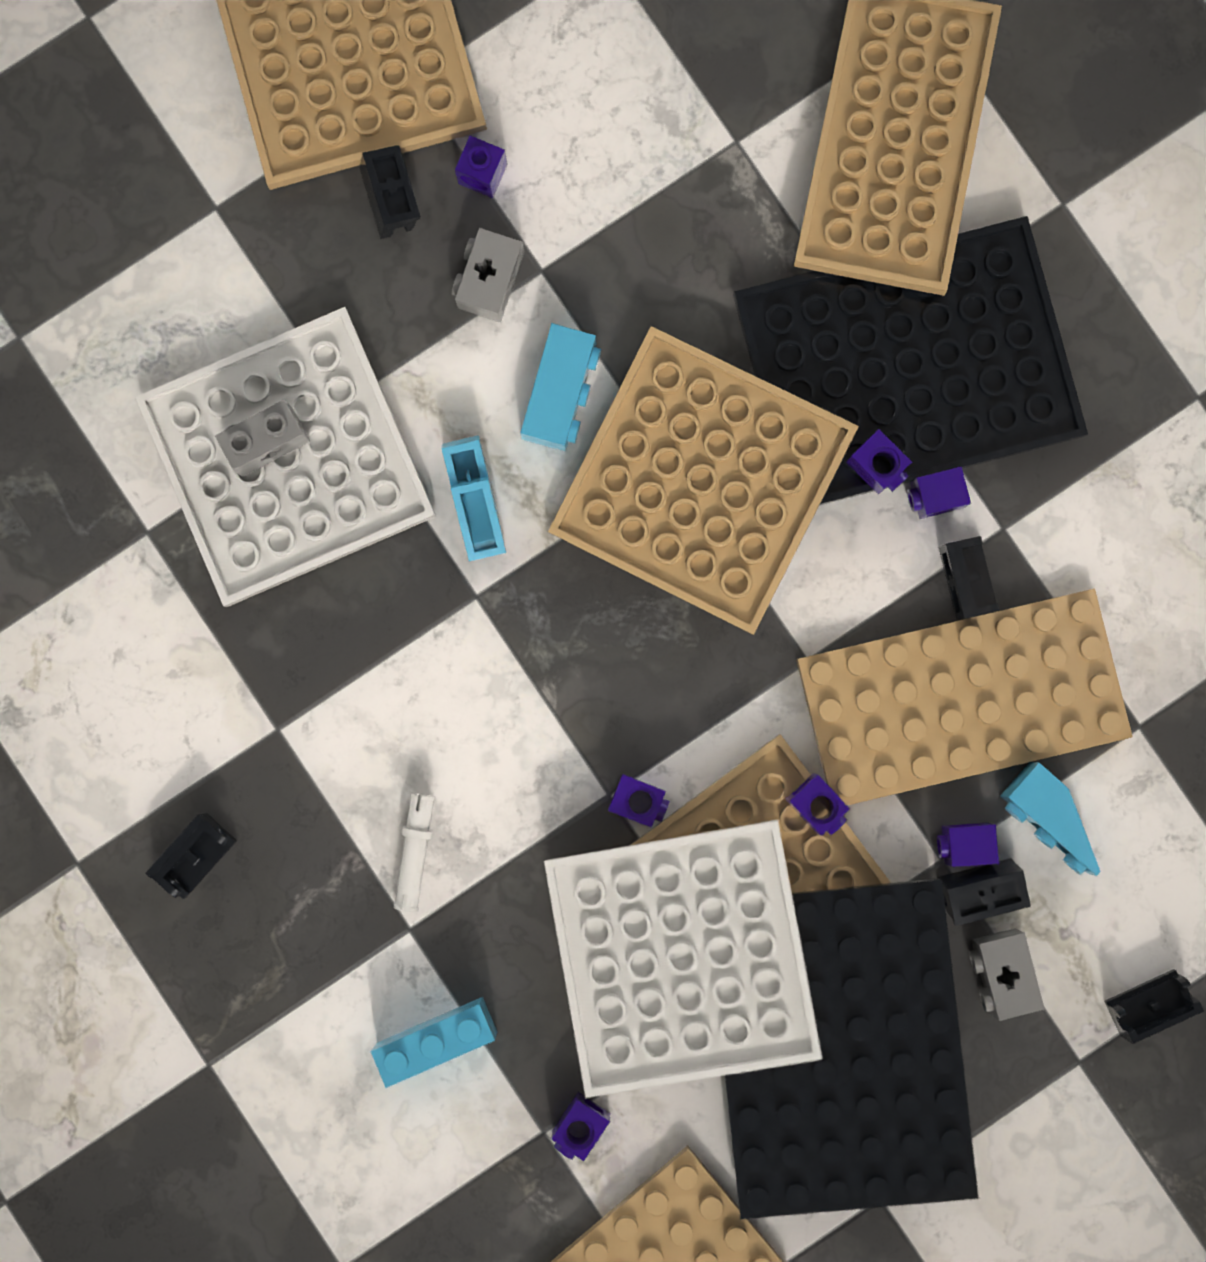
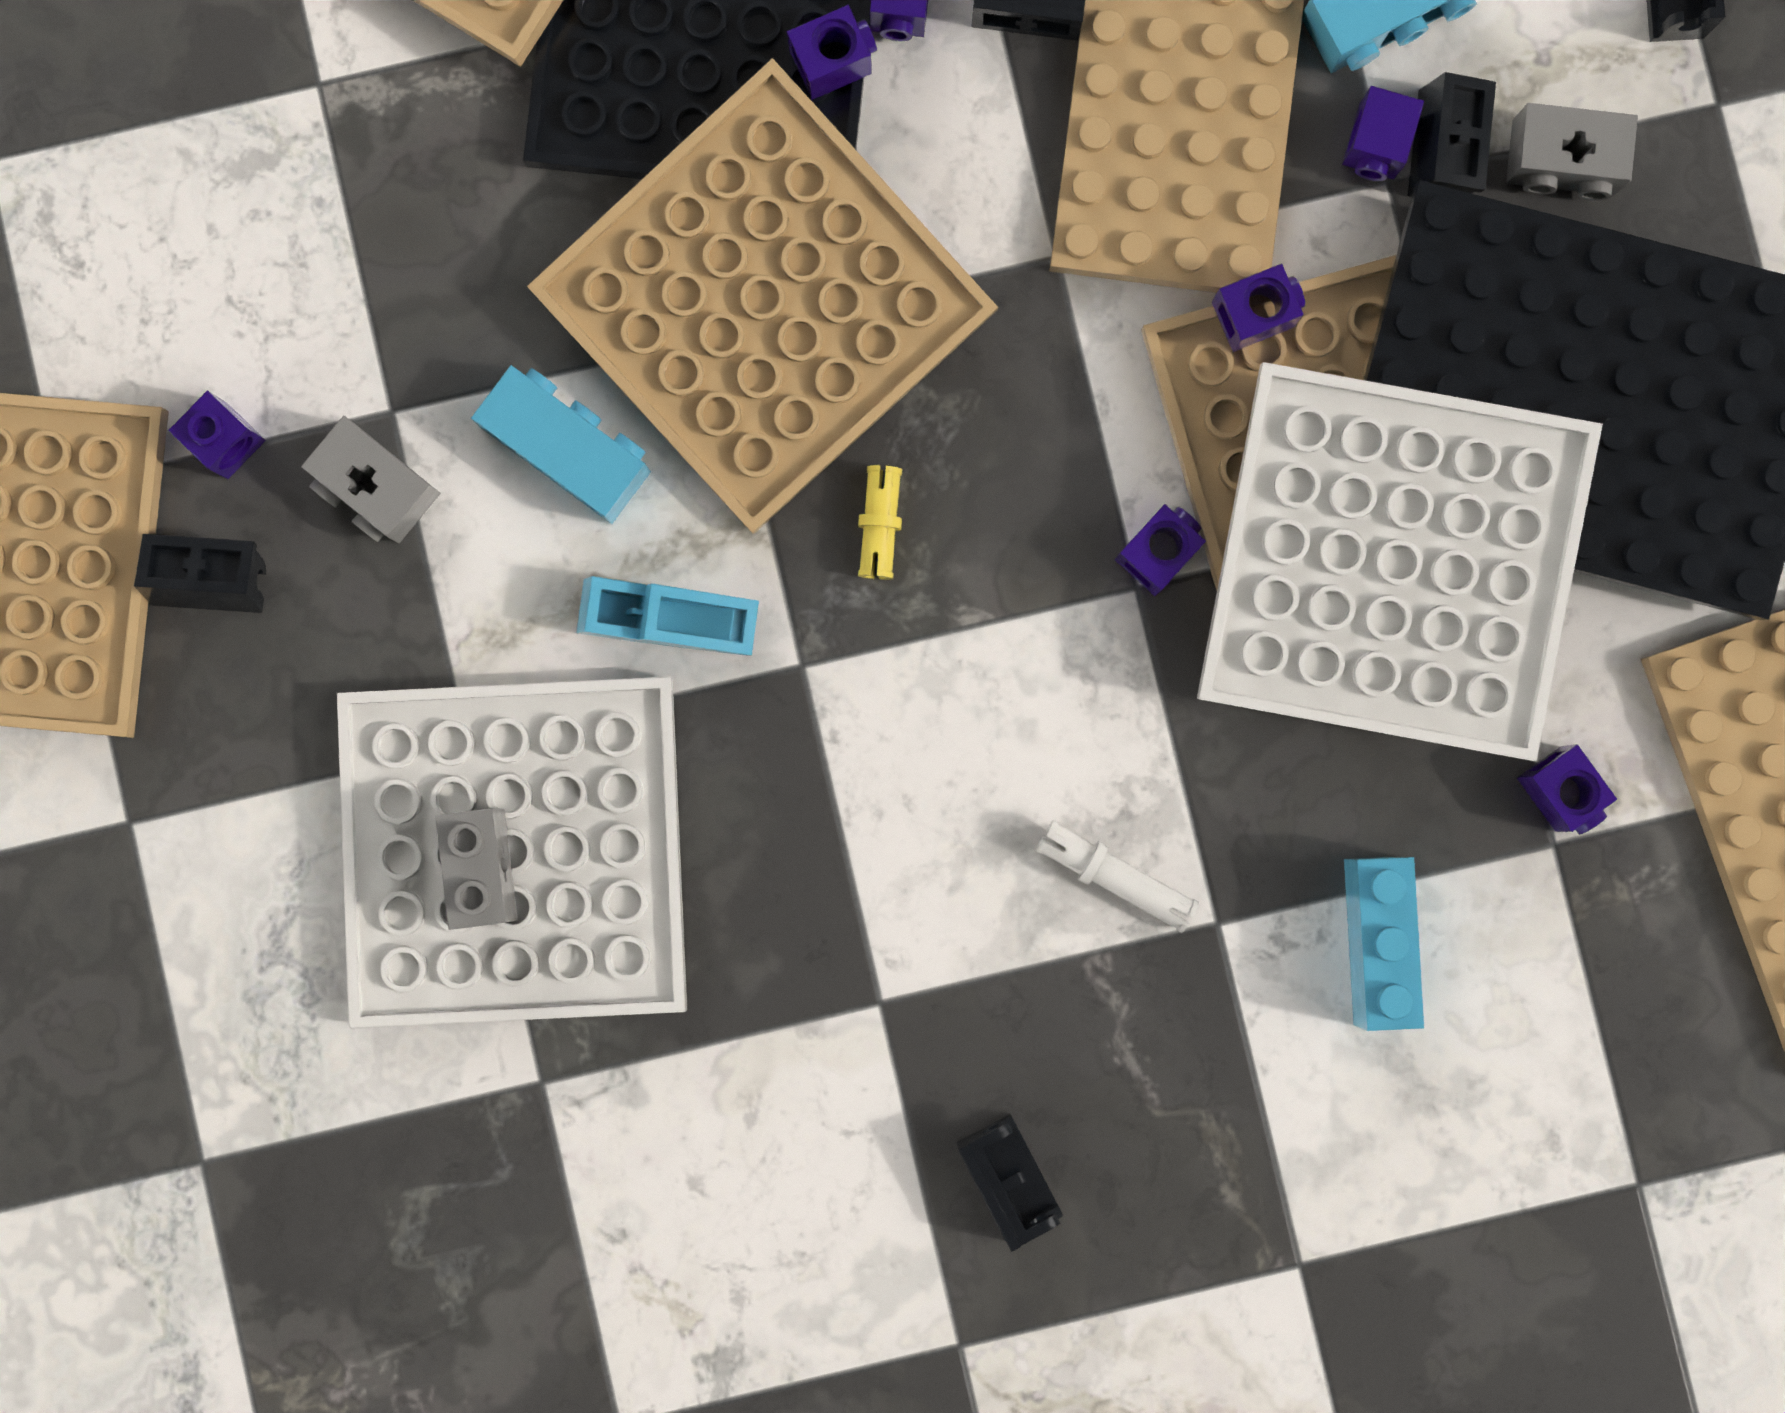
camera: 70 degrees left, 0 degrees up
none -> light yellow pin [858,465,902,580]

